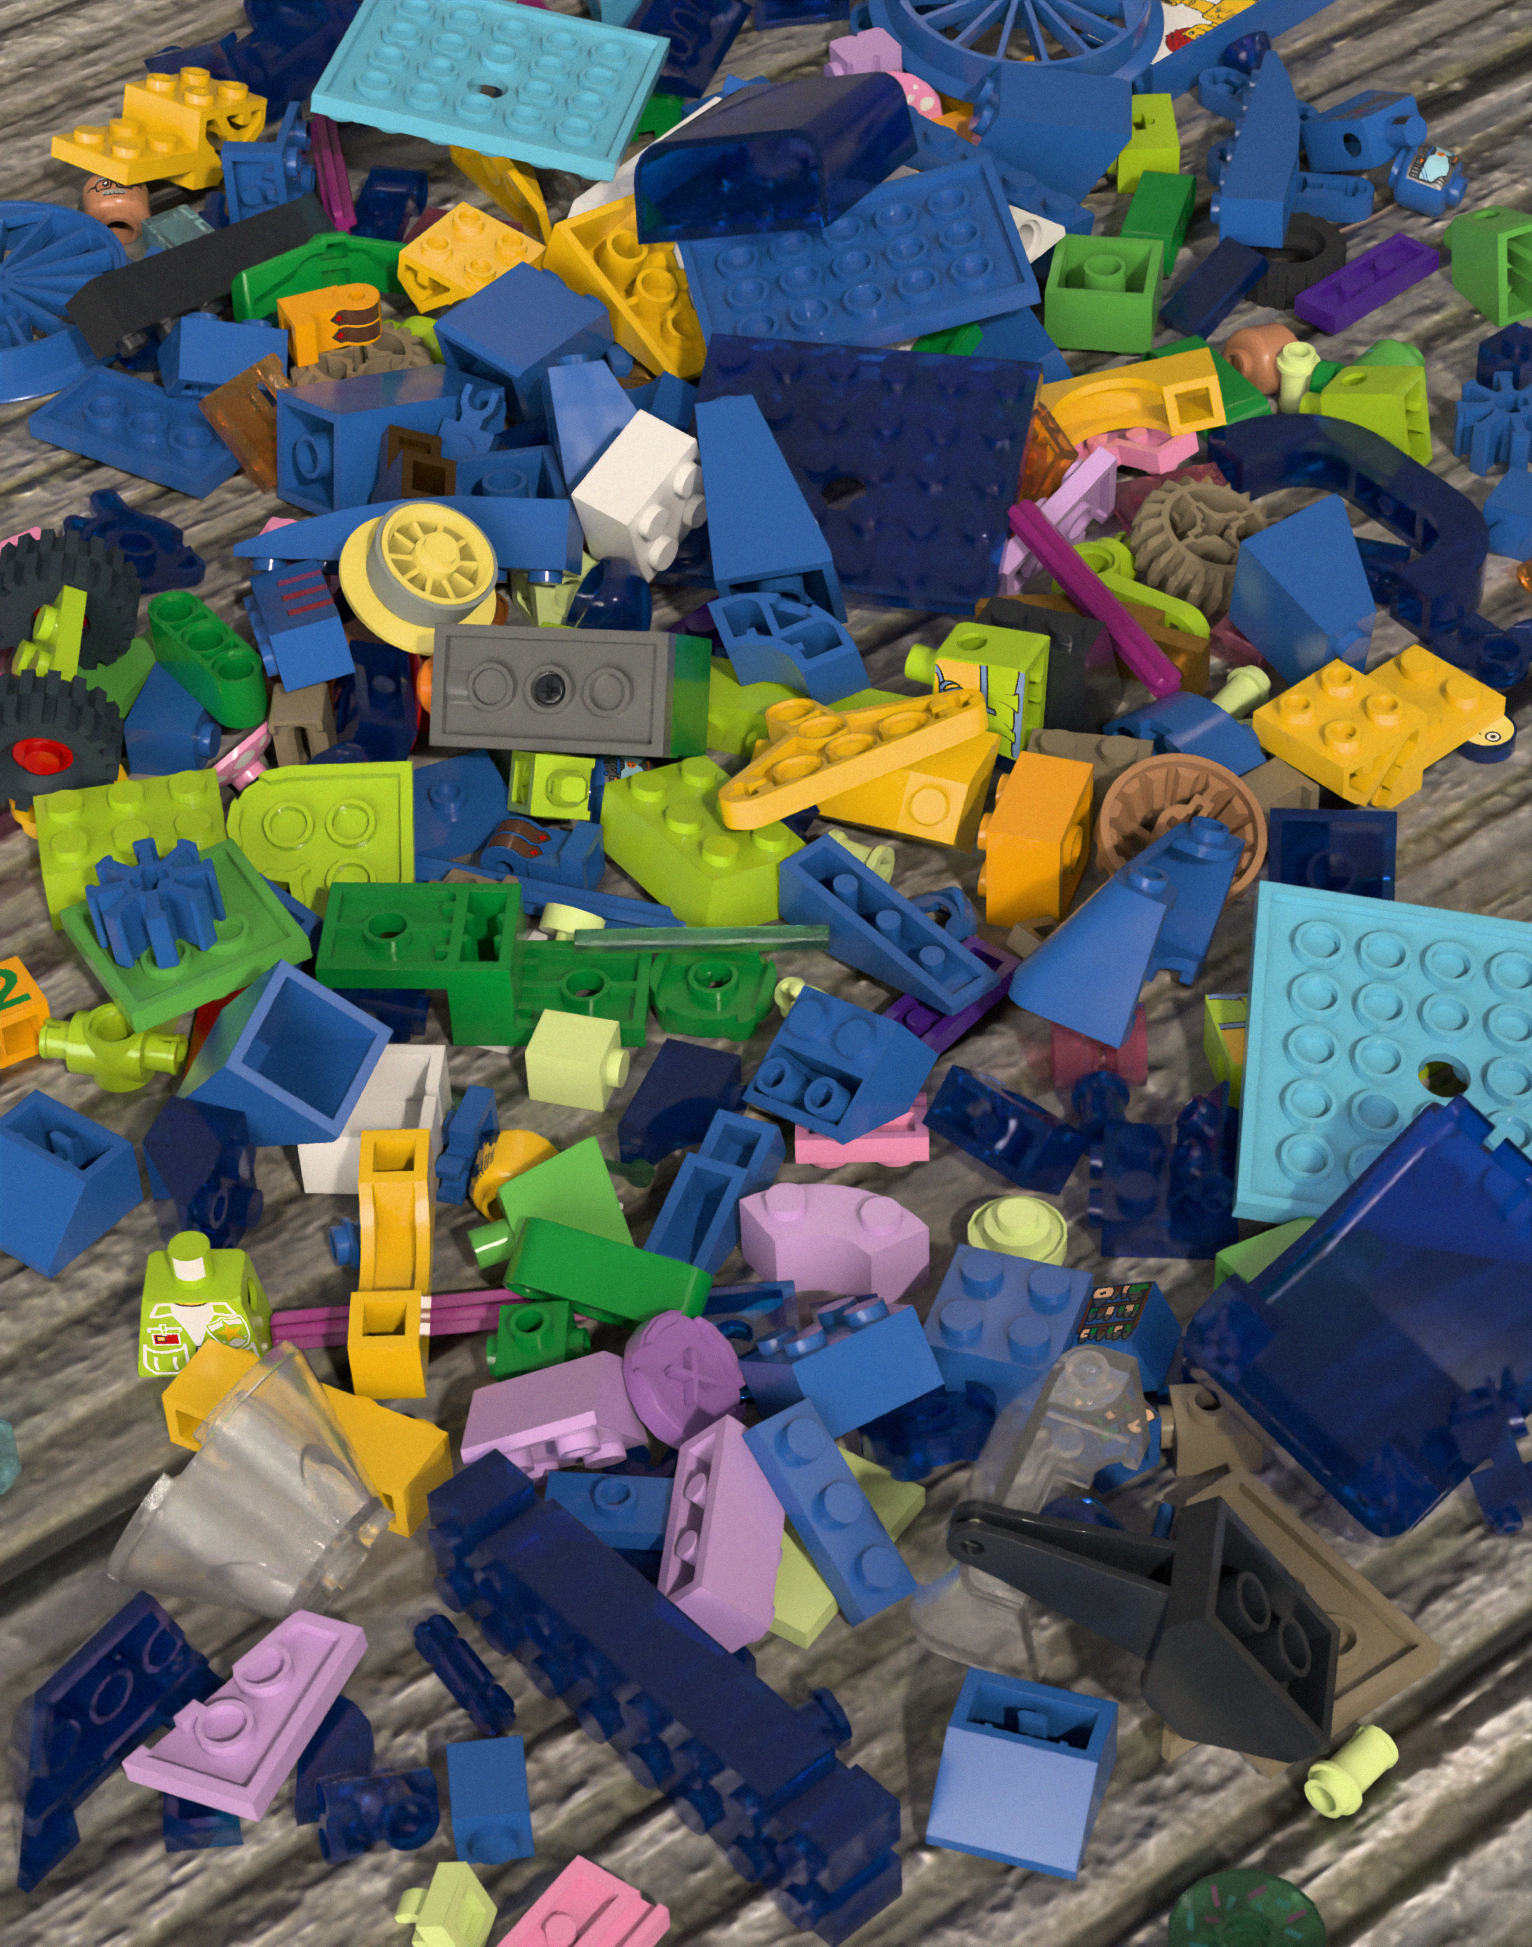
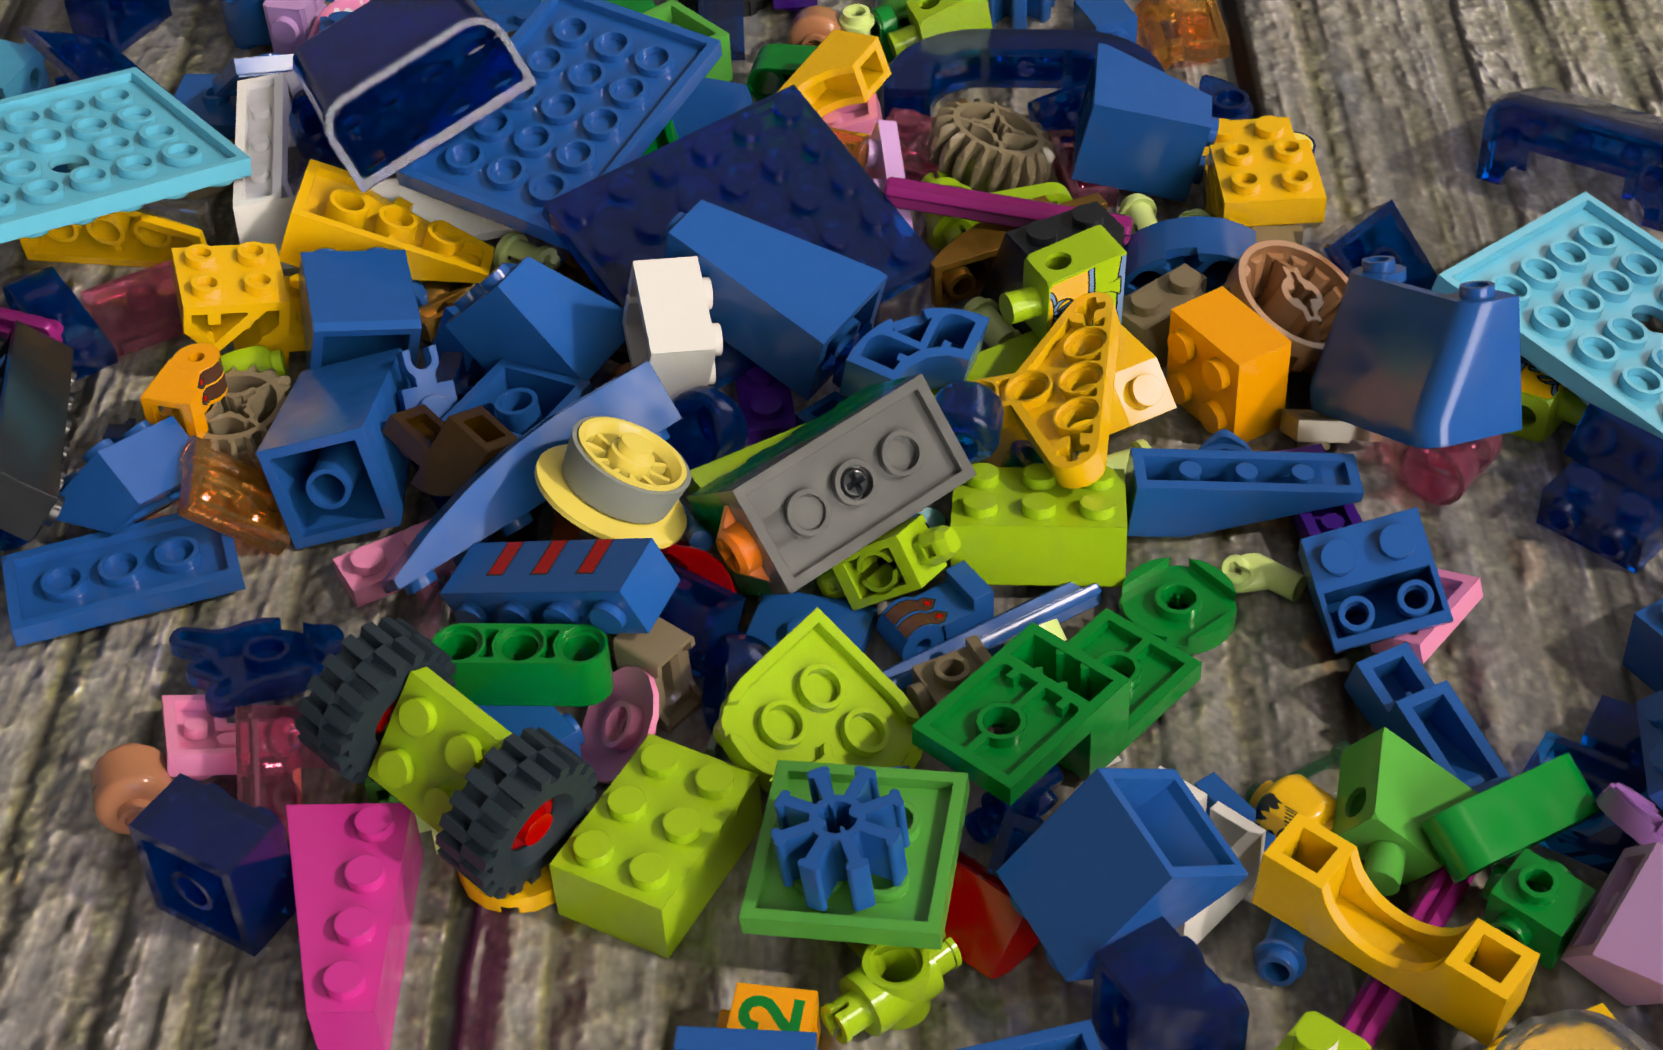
camera: 50 degrees left, 0 degrees up
green plate [231,230,409,324] -> none
yellowish green brick [525,1009,630,1112] -> none
clear green bar [574,925,830,954] -> none
clear blue arch [618,1038,748,1178] -> none
lavender brick [739,1182,930,1304] -> none
clear blue brick [921,1064,1090,1196] -> none
yellowish green plate [968,1196,1067,1266] -> none
clear blue bush [1071,1071,1135,1159] -> none
none -> clear blue head [935,381,1004,464]

